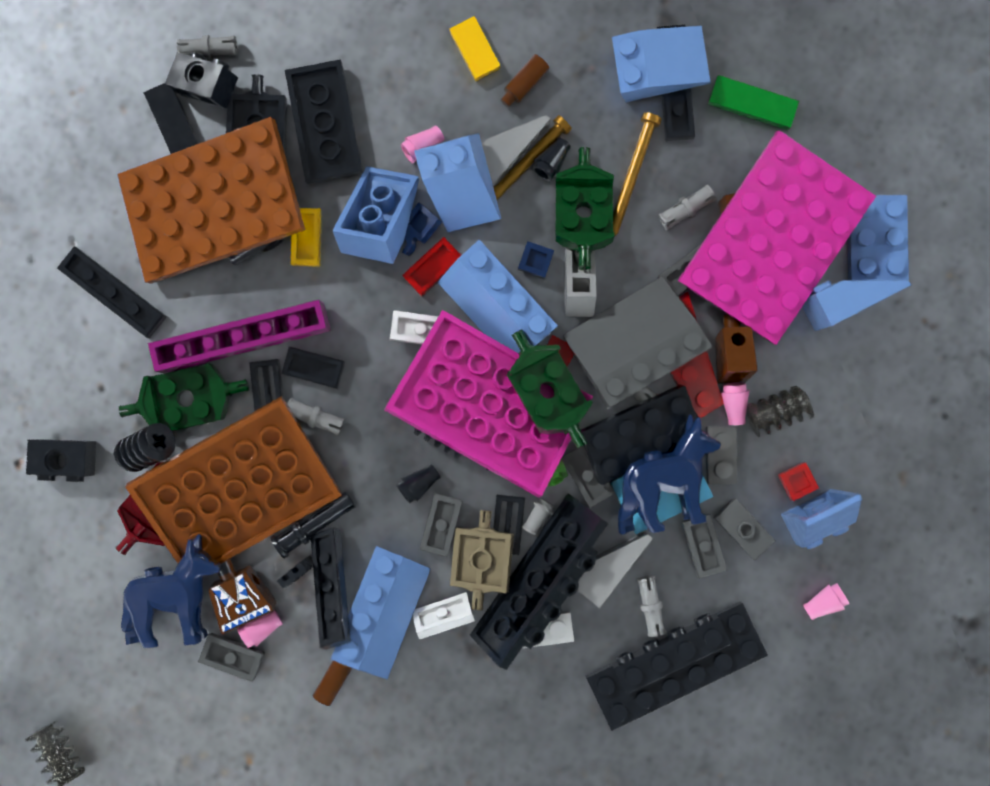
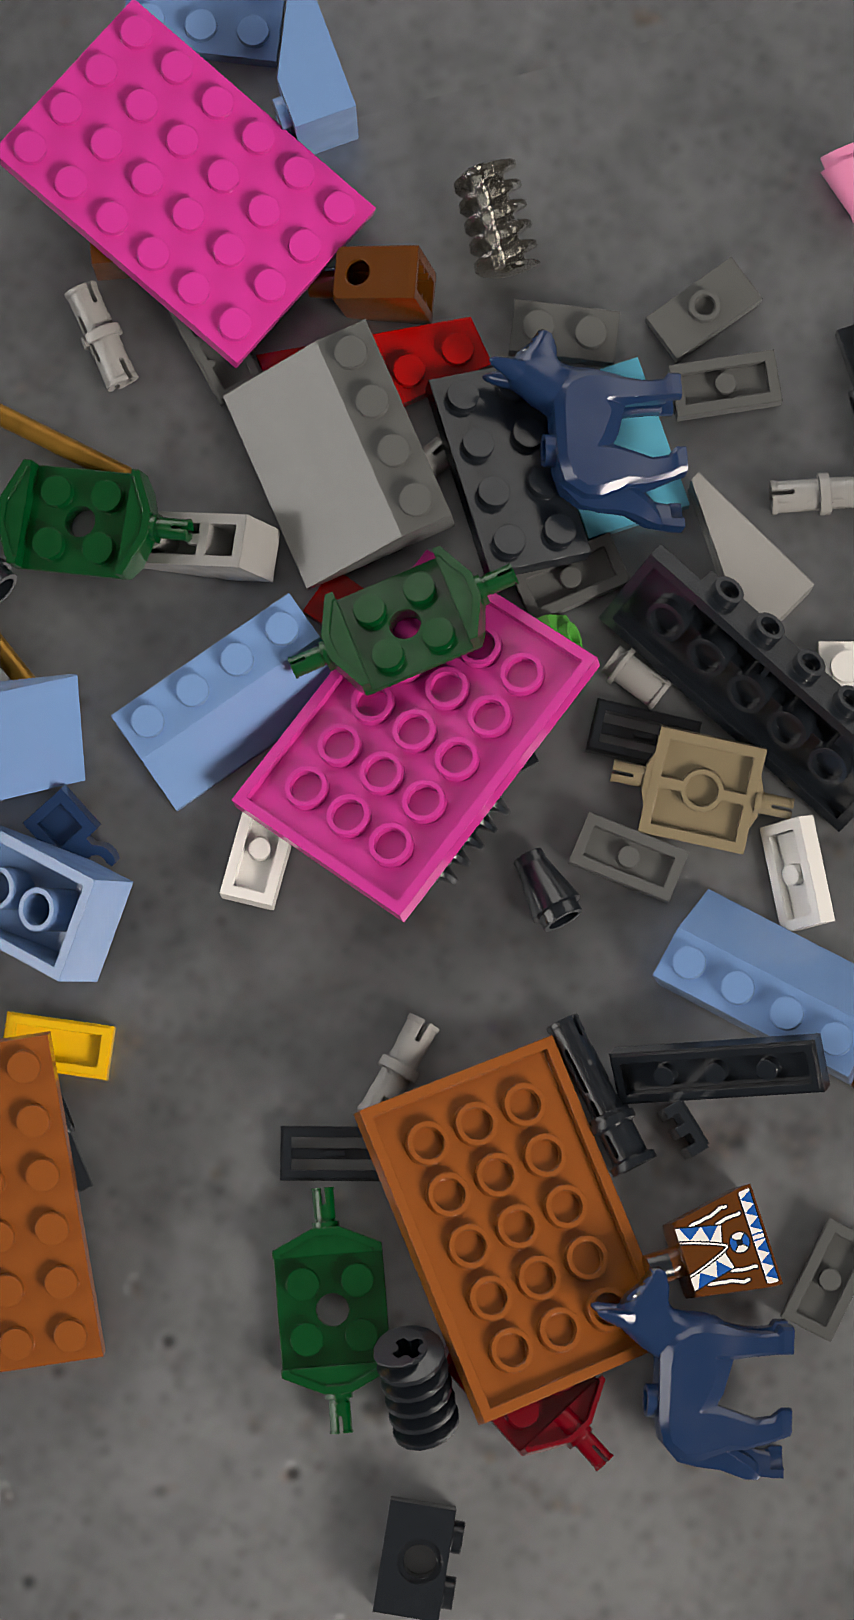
camera: 80 degrees left, 5 degrees down
black tile [57,246,167,339] -> none
magenta brick [148,300,331,374] -> none
bright pink cone [237,609,283,648] -> none
black tile [281,346,345,389] -> none
red tile [402,237,461,297] -> none
dark blue plate [518,241,555,279] -> none
bright pink cone [720,382,750,425] -> none
red plate [778,462,819,501] -> none
medium blue slope [781,489,862,549] -> none

